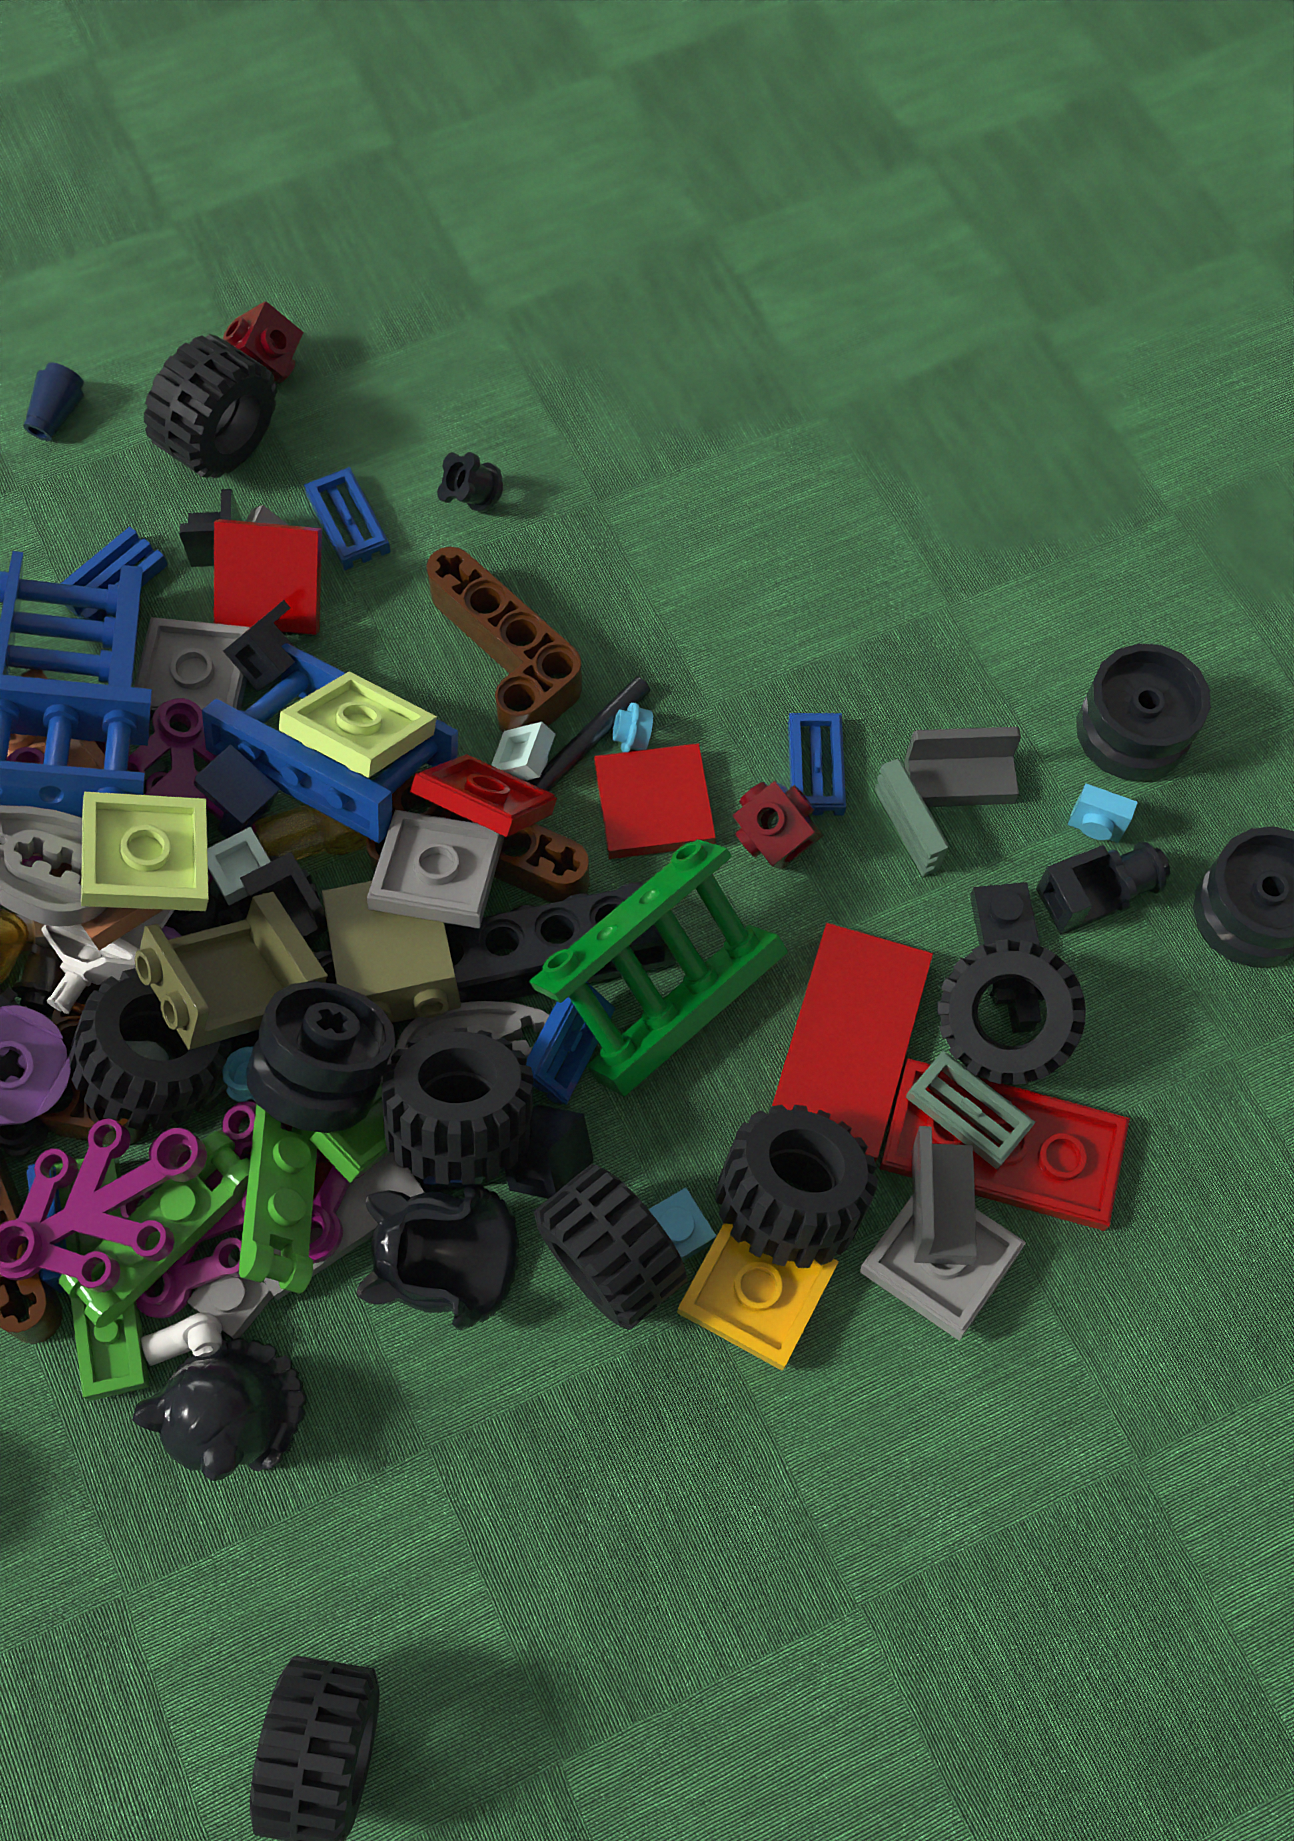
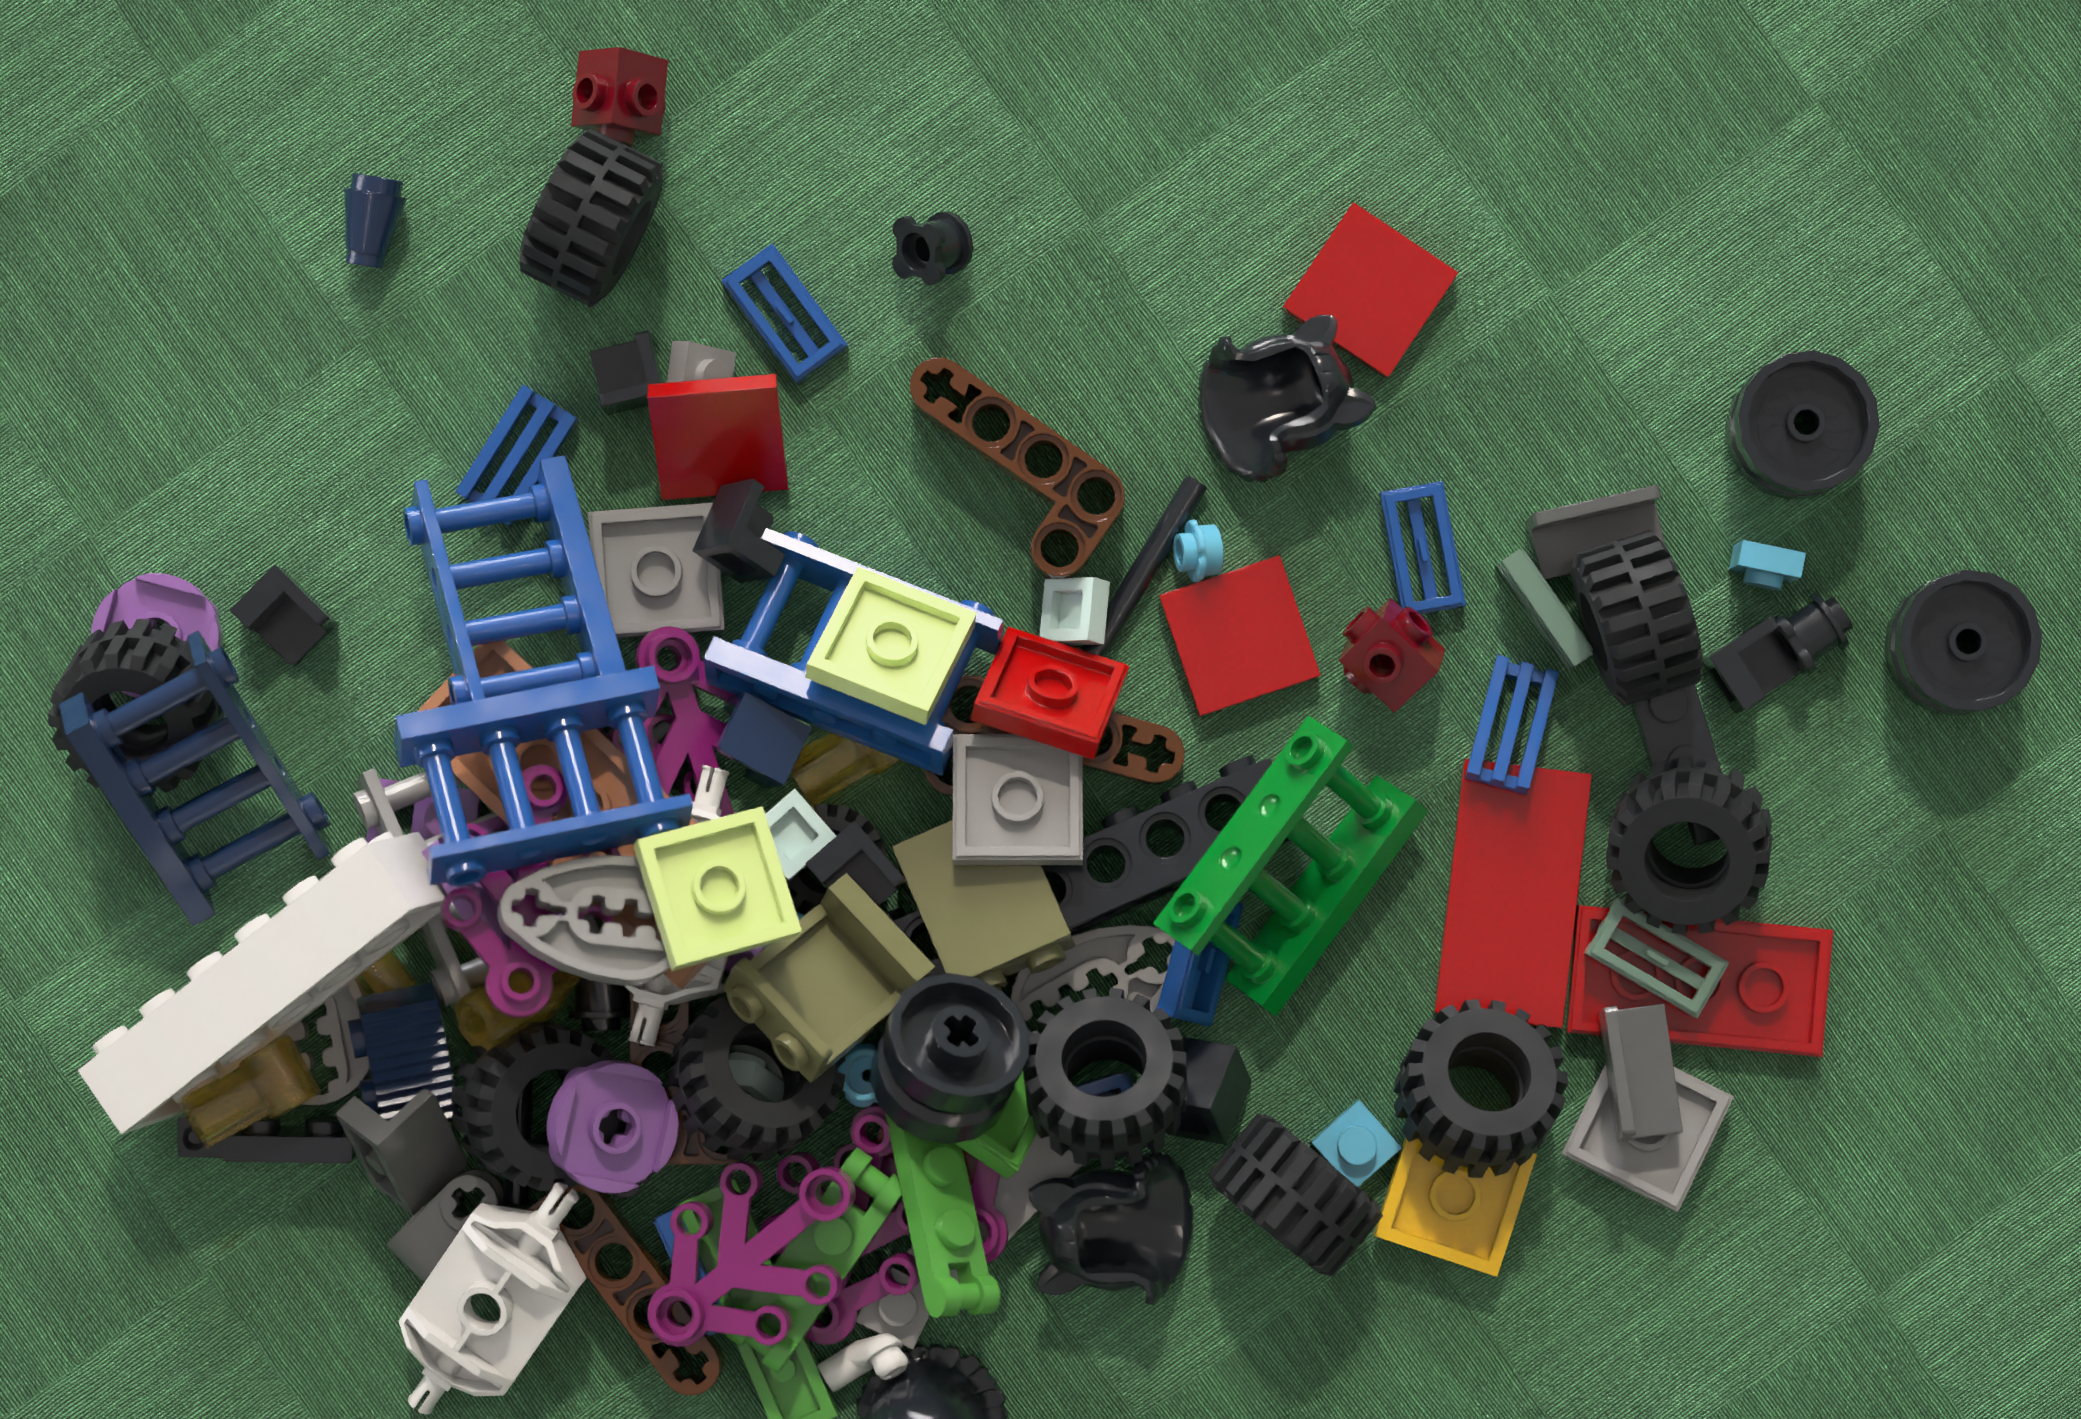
camera: 10 degrees left, 20 degrees up
none -> black hair [1198,315,1377,483]
none -> red tile [1281,202,1459,380]
none -> blue tile [1464,655,1559,795]
none -> black tyre [1571,530,1703,706]

